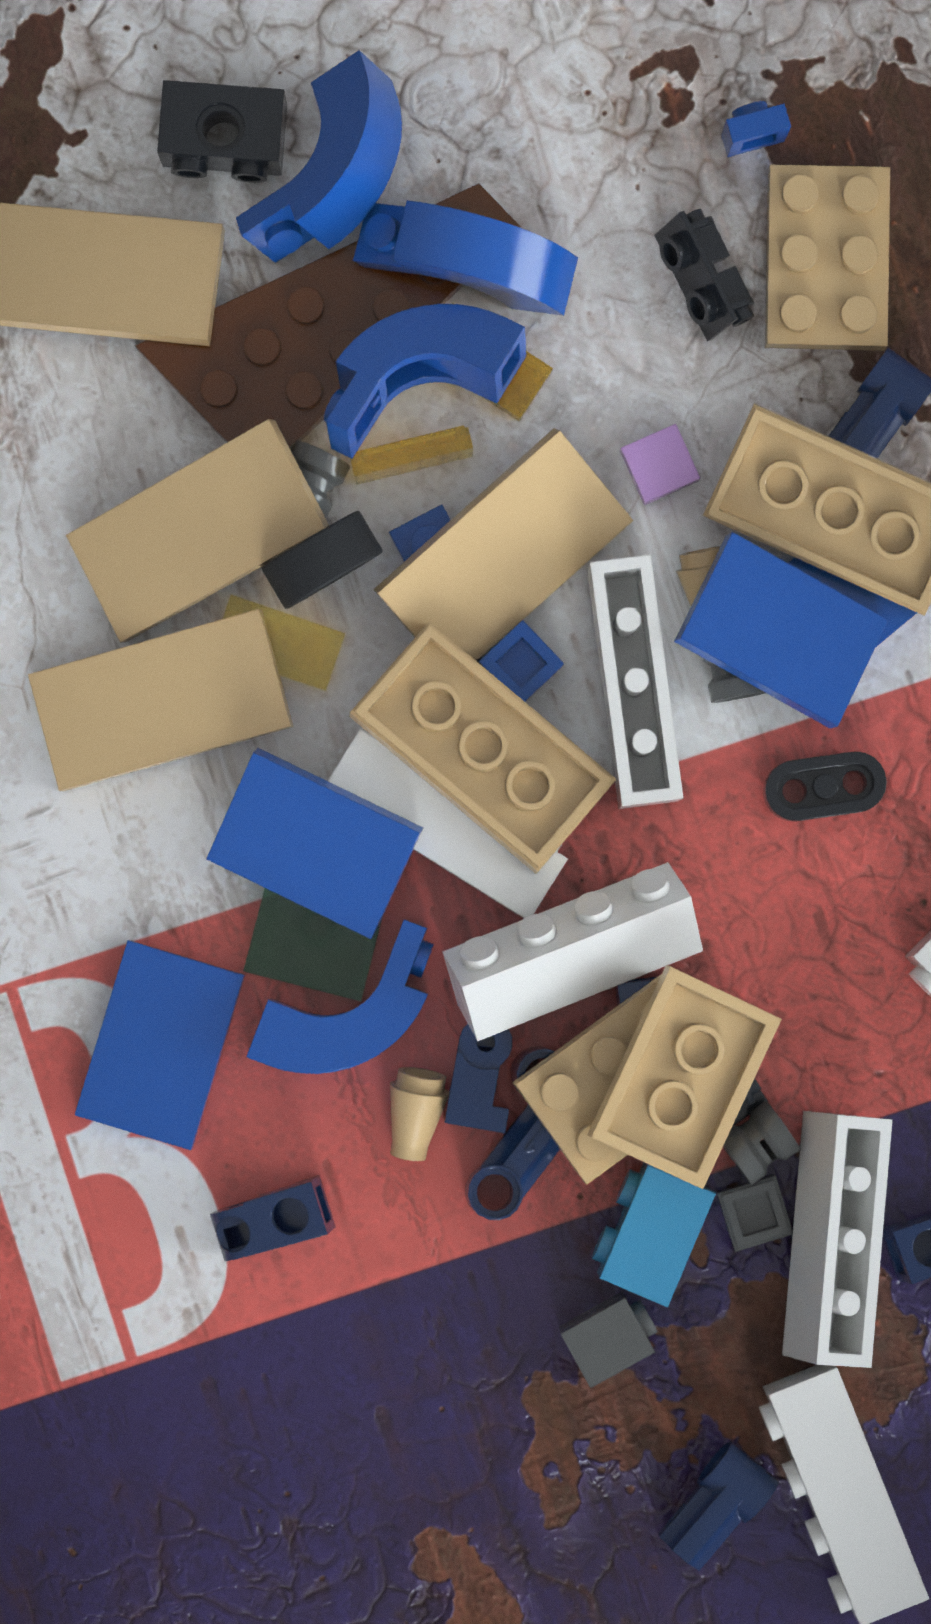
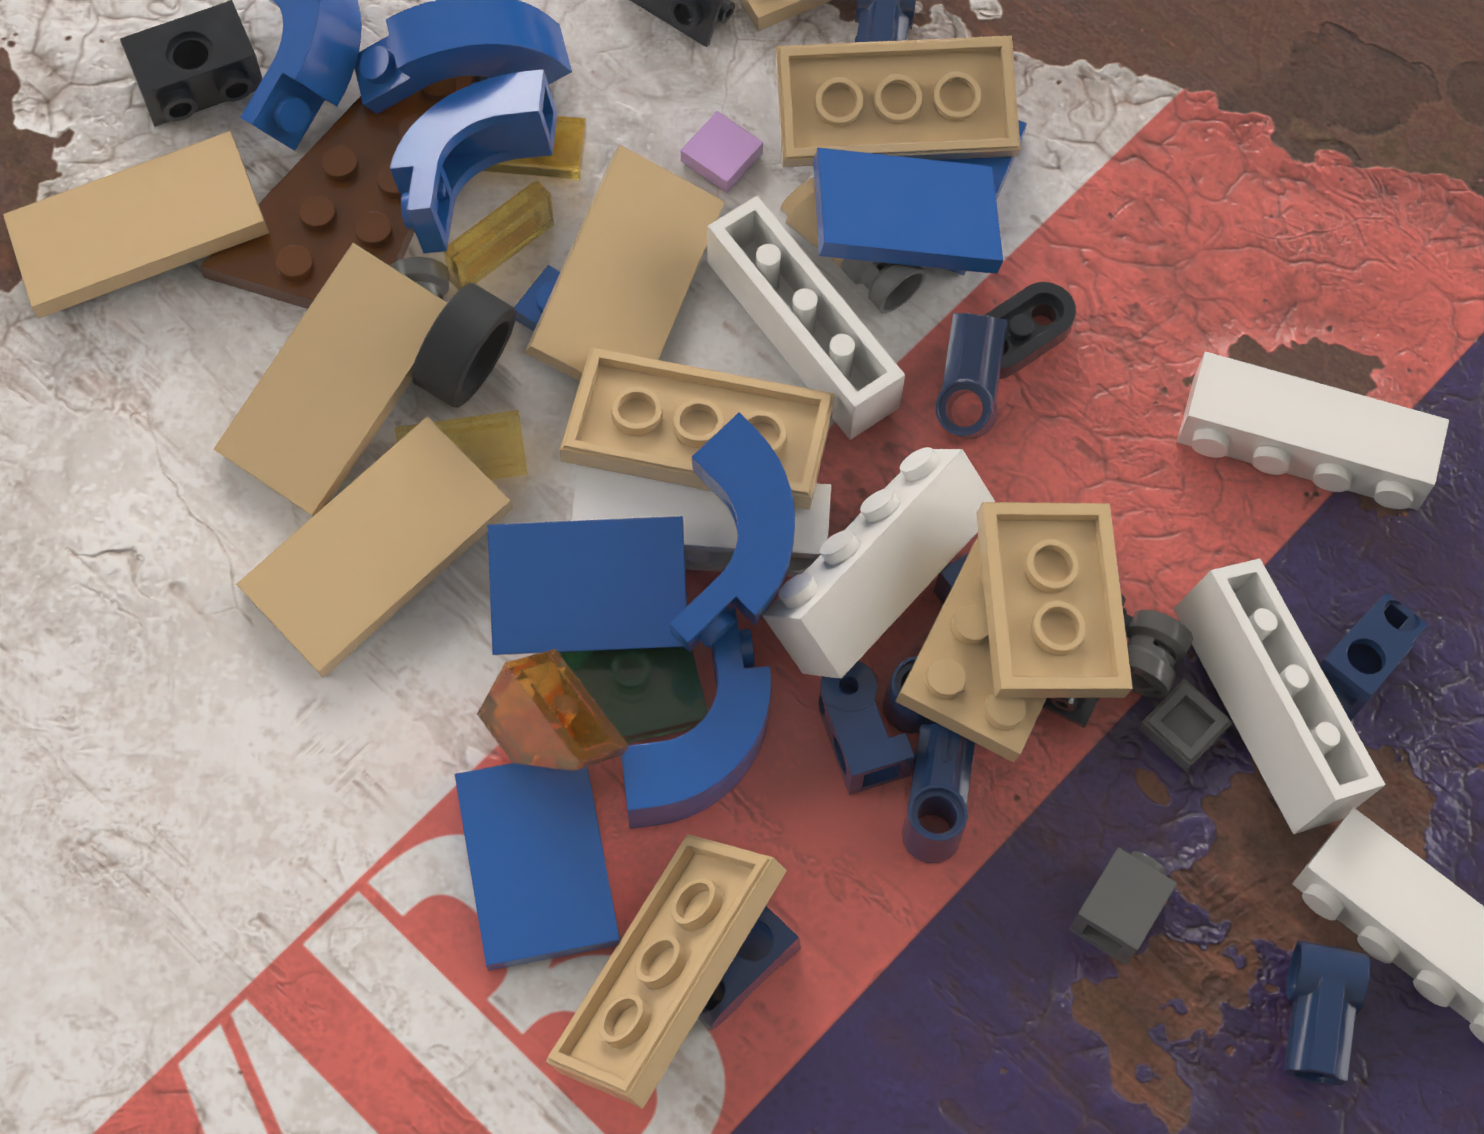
camera: 25 degrees left, 20 degrees down
tan cone [390,1067,450,1161] -> none
blue plate [479,620,564,702] -> none
dark azure brick [592,1162,716,1308] -> none
none -> clear orange slope [477,649,629,771]
none -> tan tile [546,834,787,1109]
none -> blue arch [669,412,795,652]
none -> dark blue piece [936,313,1008,439]

